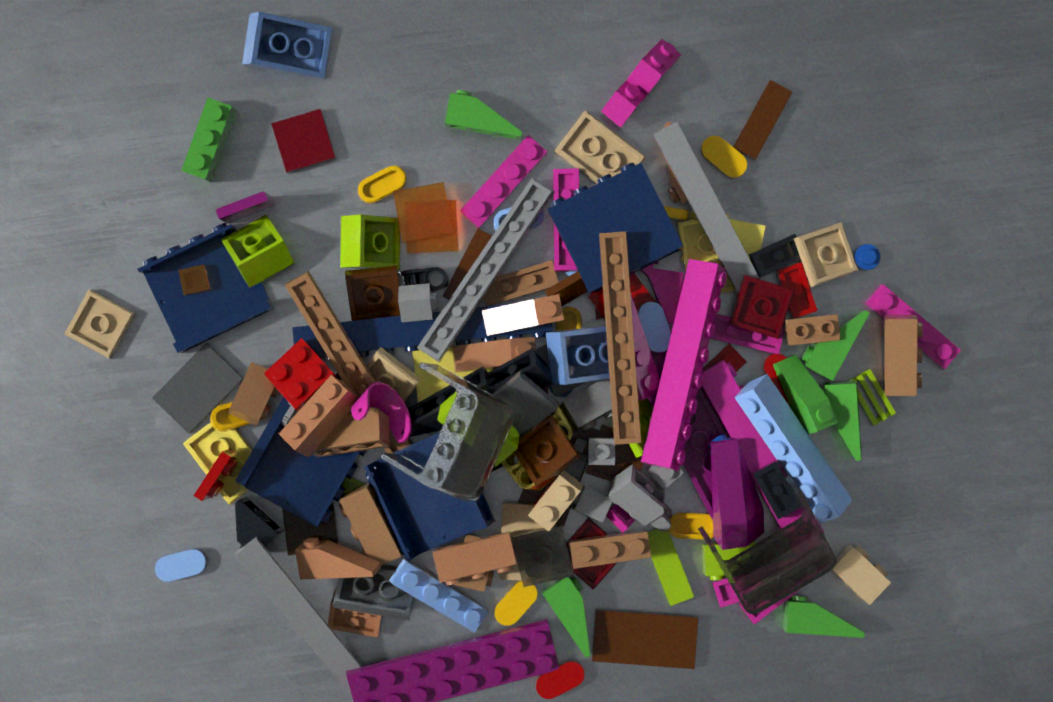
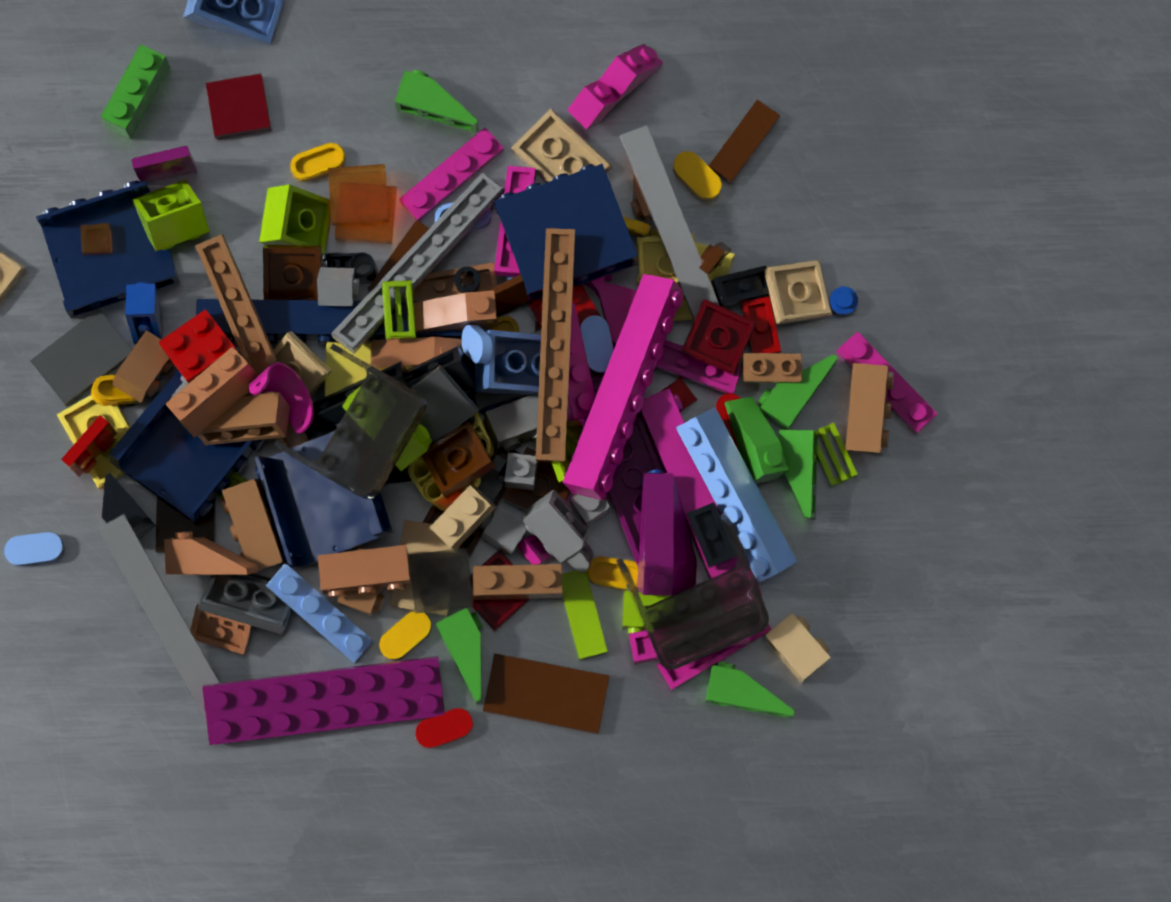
camera: 10 degrees right, 10 degrees down
none -> blue slope [125,282,163,343]
none -> lime tile [382,280,416,340]
none -> black bush [454,266,480,293]
none -> light blue tile [462,325,493,364]
none -> reddish brown plate [699,242,732,274]

